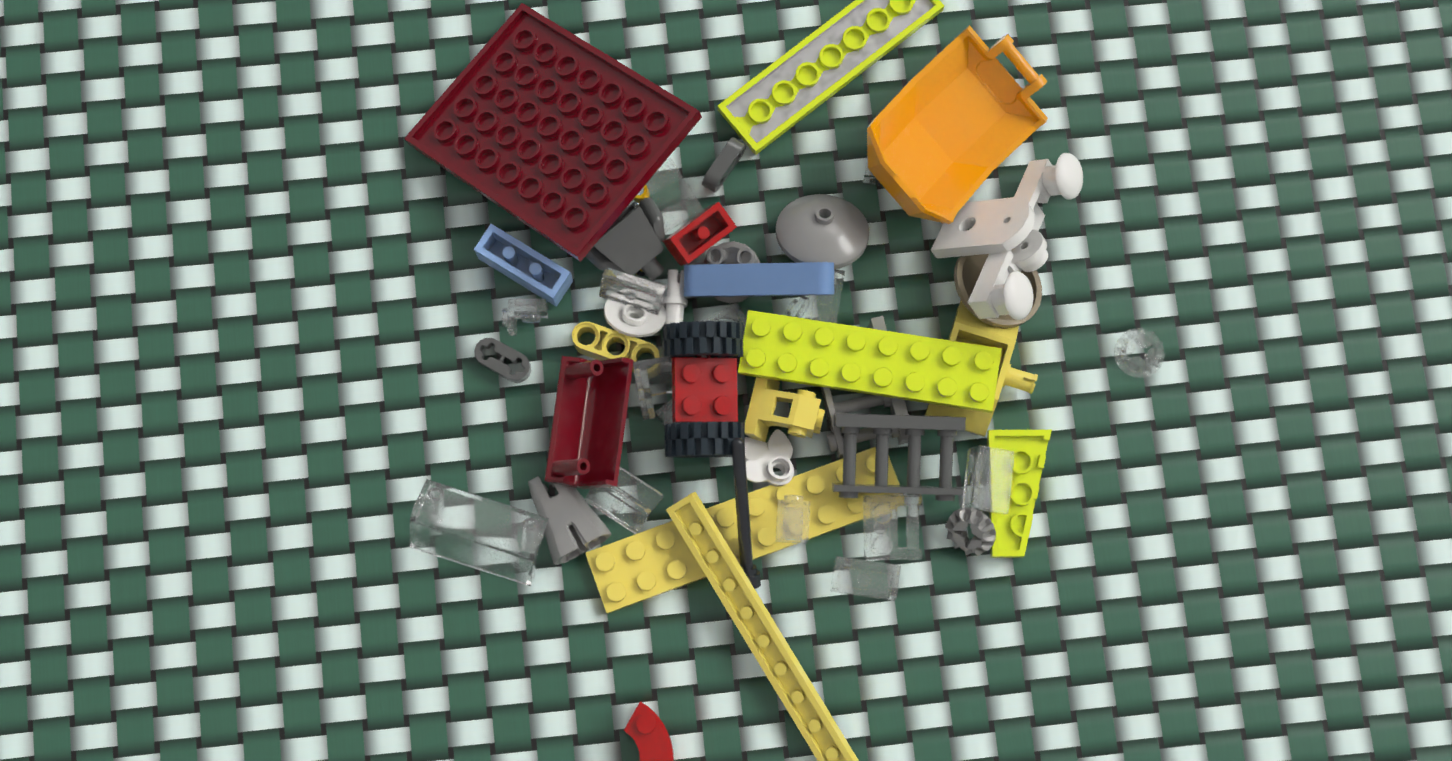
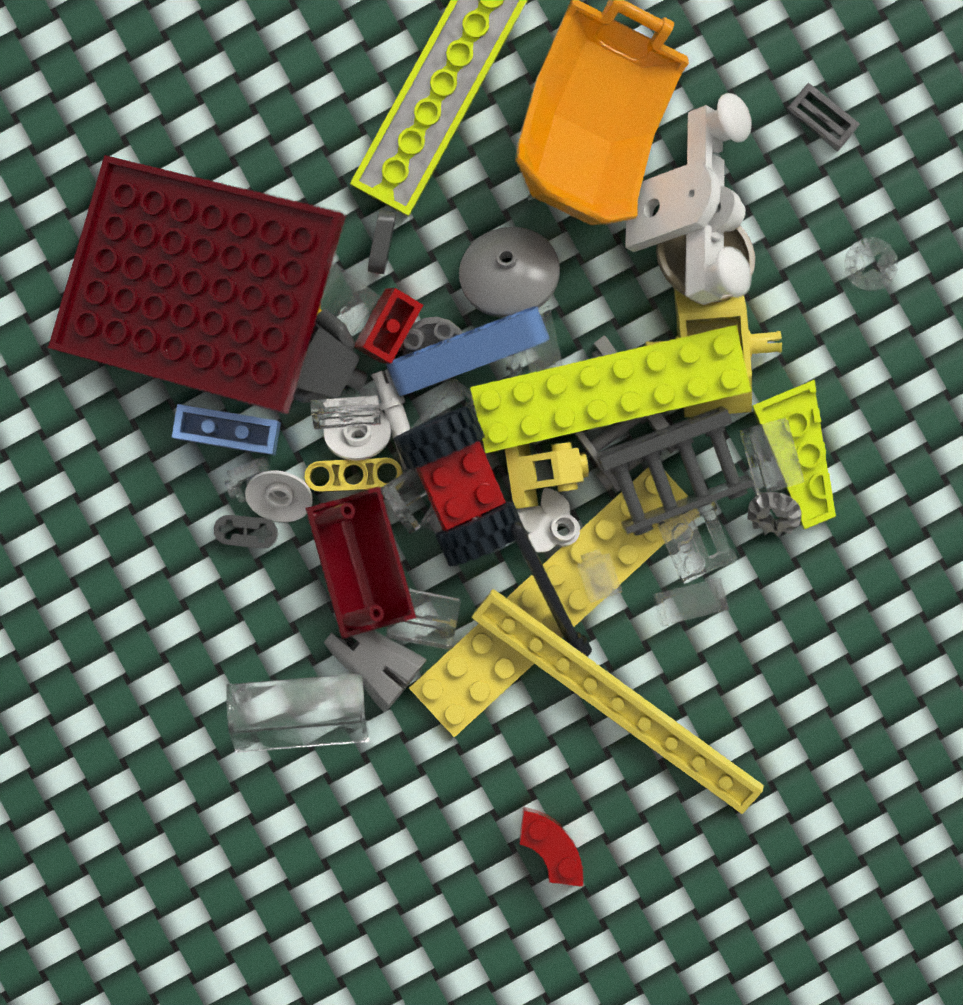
camera: 25 degrees left, 10 degrees up
none -> white dish [245,471,313,522]
none -> flat silver tile [786,82,860,152]

